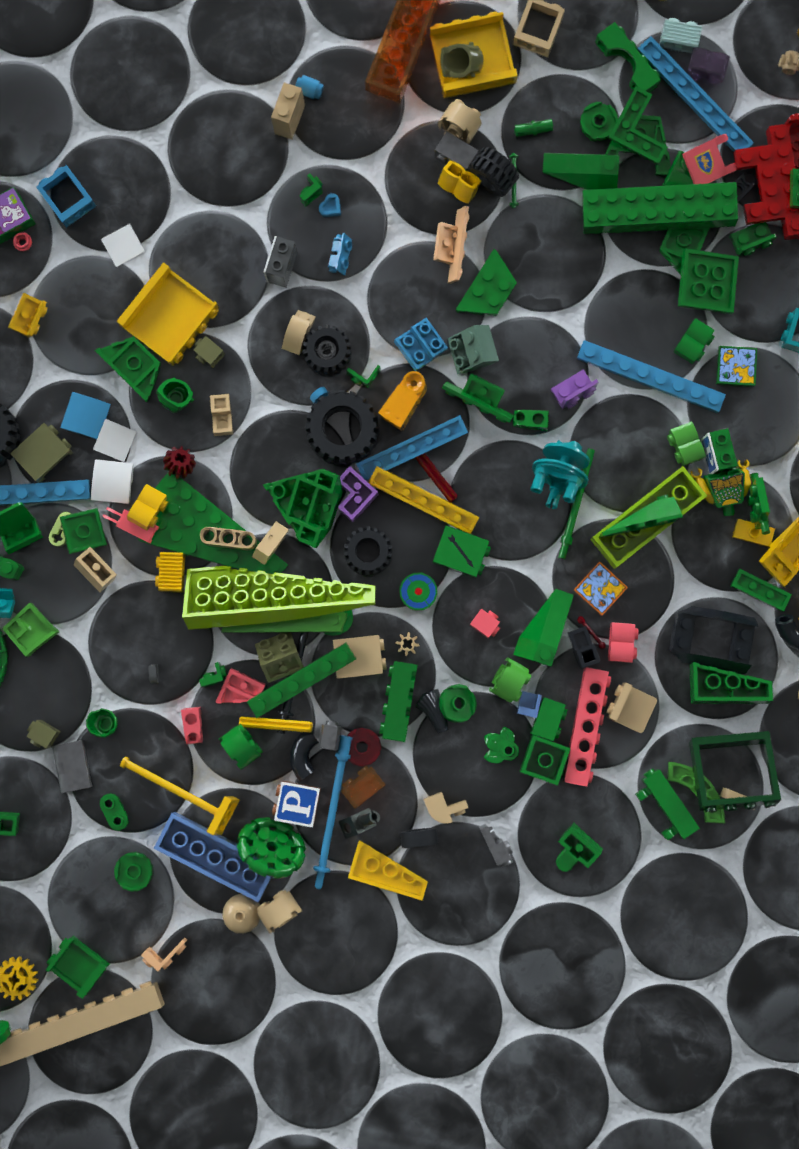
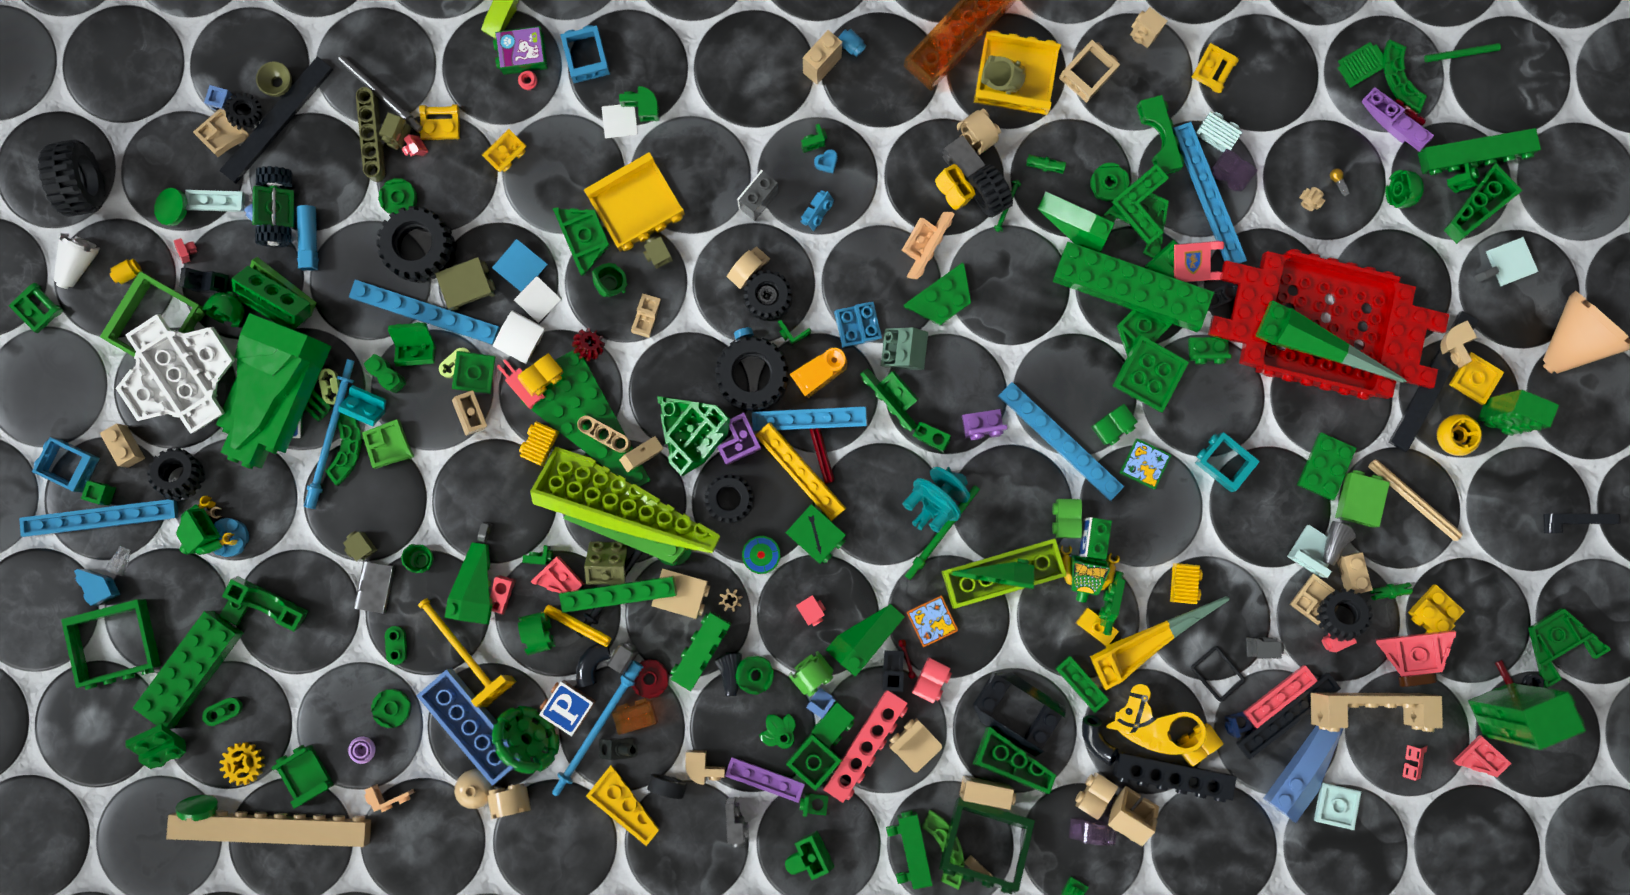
camera: 15 degrees right, 0 degrees up
none -> lavender cone [348,736,375,764]
none -> green wedge [444,542,493,625]
none -> green brick [619,86,659,121]
none -> medium lavender plate [725,757,805,803]
none -> green bracket [799,793,828,817]
none -> tan brick [959,776,1016,810]

